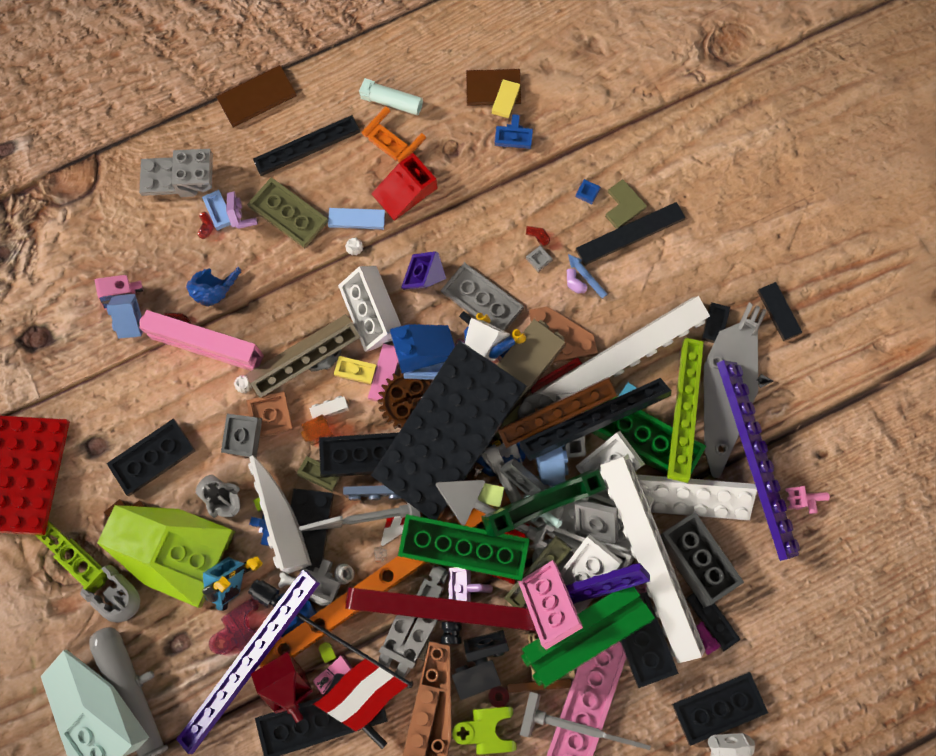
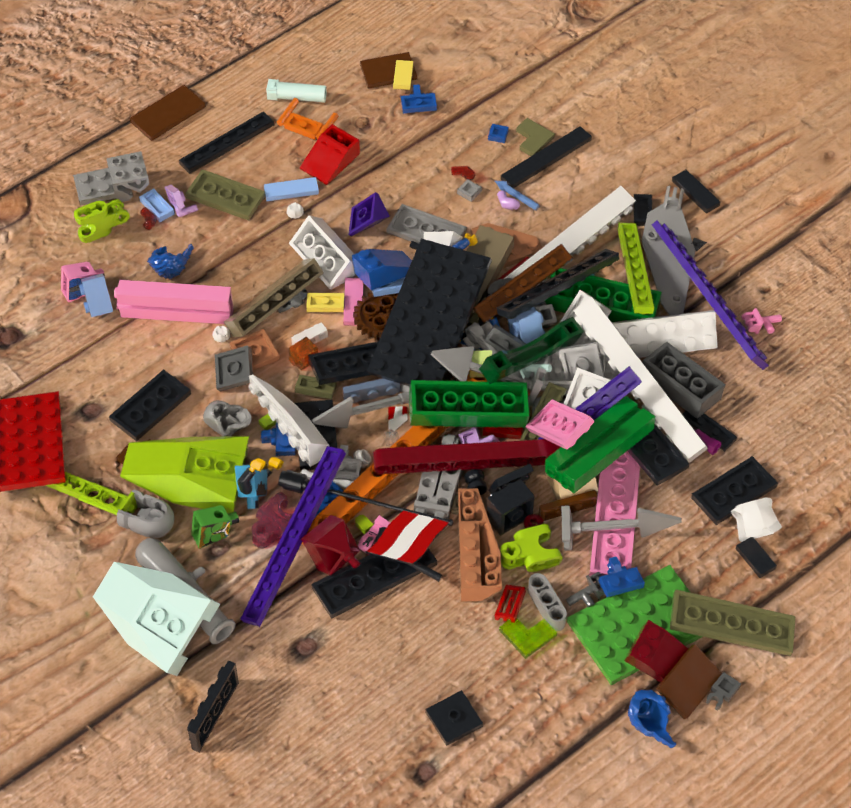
camera: 20 degrees left, 20 degrees down
none -> lime piece [74,199,130,243]
none -> bright green torso [191,505,239,549]

